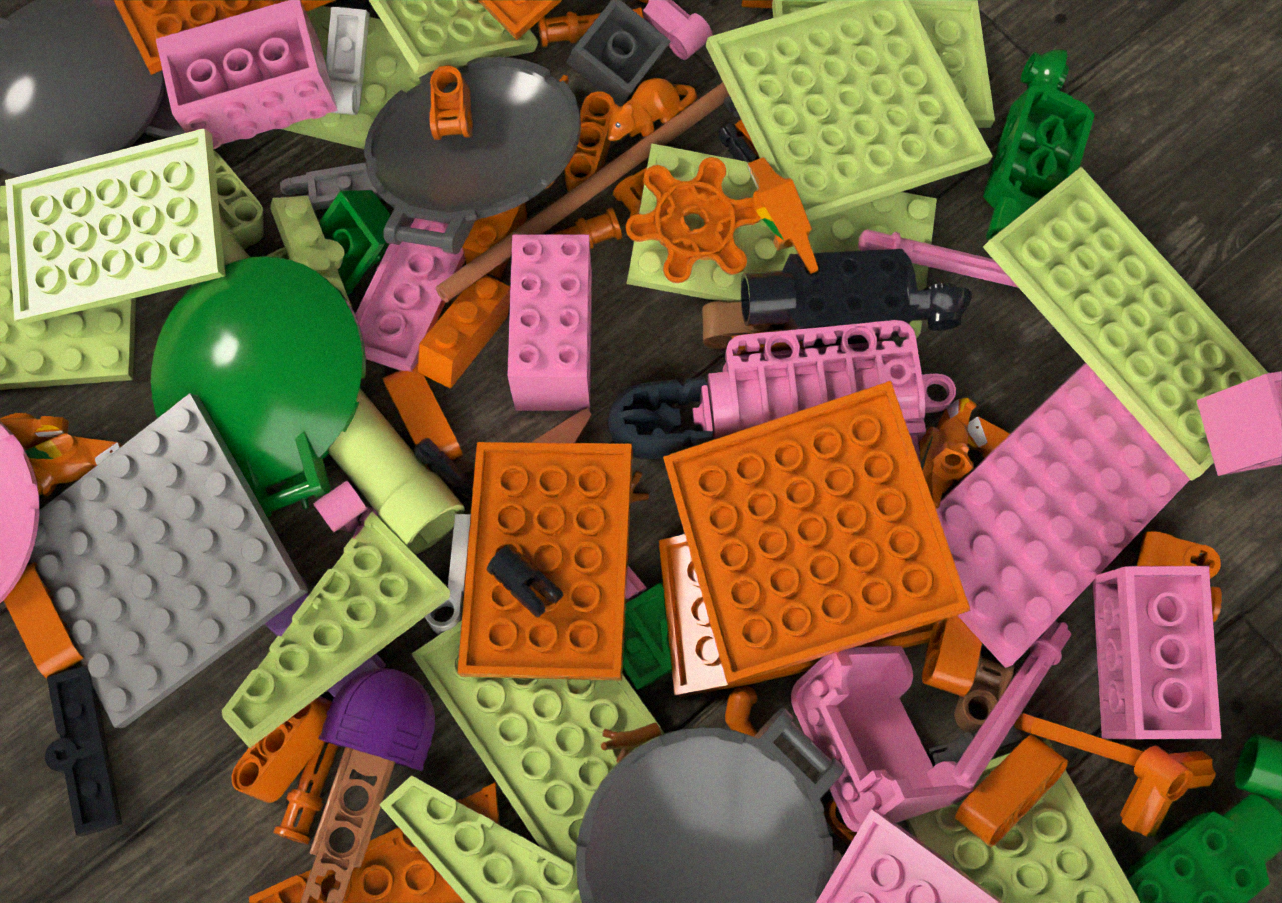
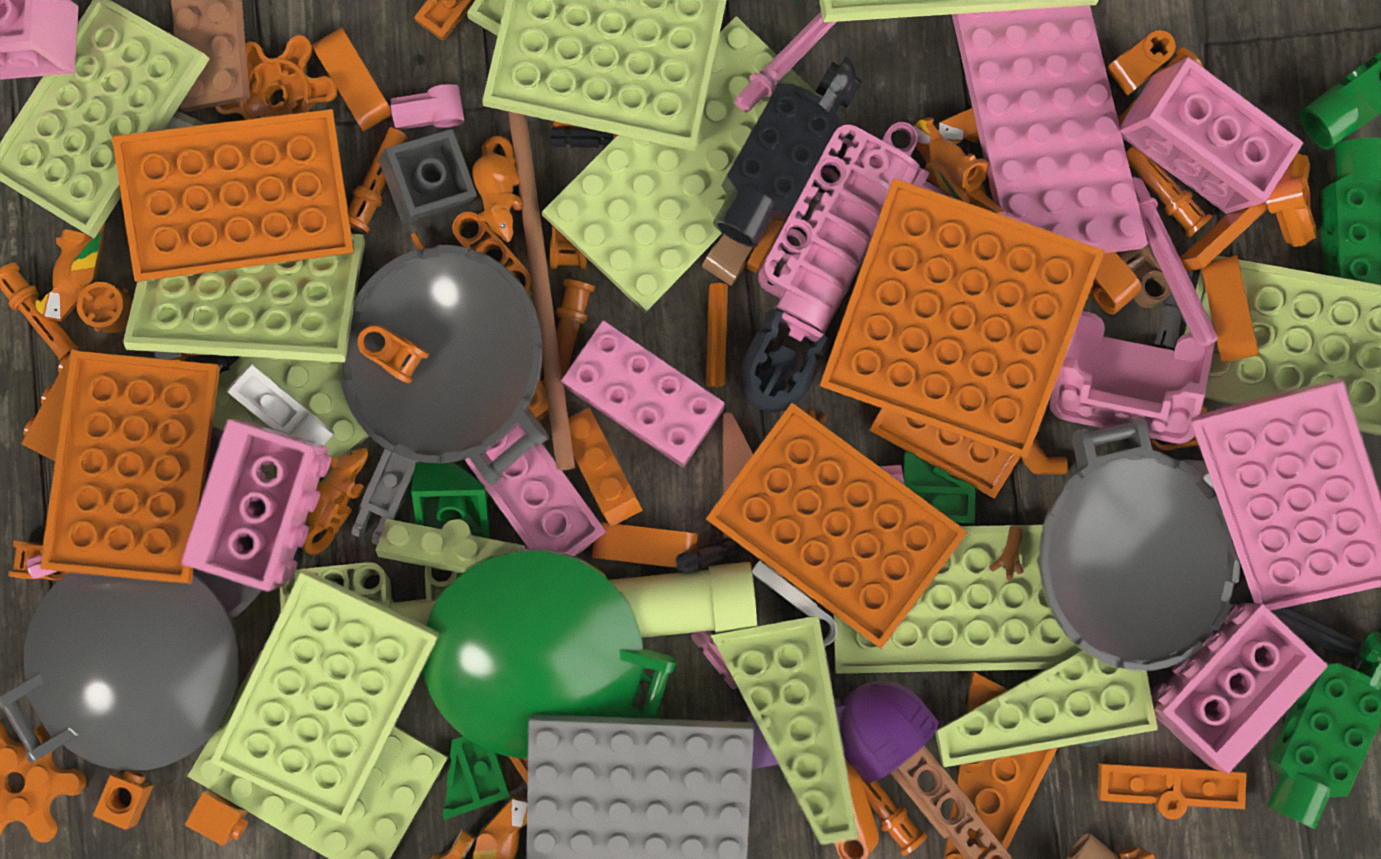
camera: 60 degrees left, 15 degrees up
bright pink piece [313,481,367,533] -> none
black hinge [486,544,564,618] -> none
orange plate [626,157,762,283] -> none
orange animal [748,157,818,274] -> none
none -> orange animal [301,448,368,555]
none -> green wing [442,736,512,820]
none -> orange axle [706,283,728,388]
none -> orange pin [1126,146,1213,239]

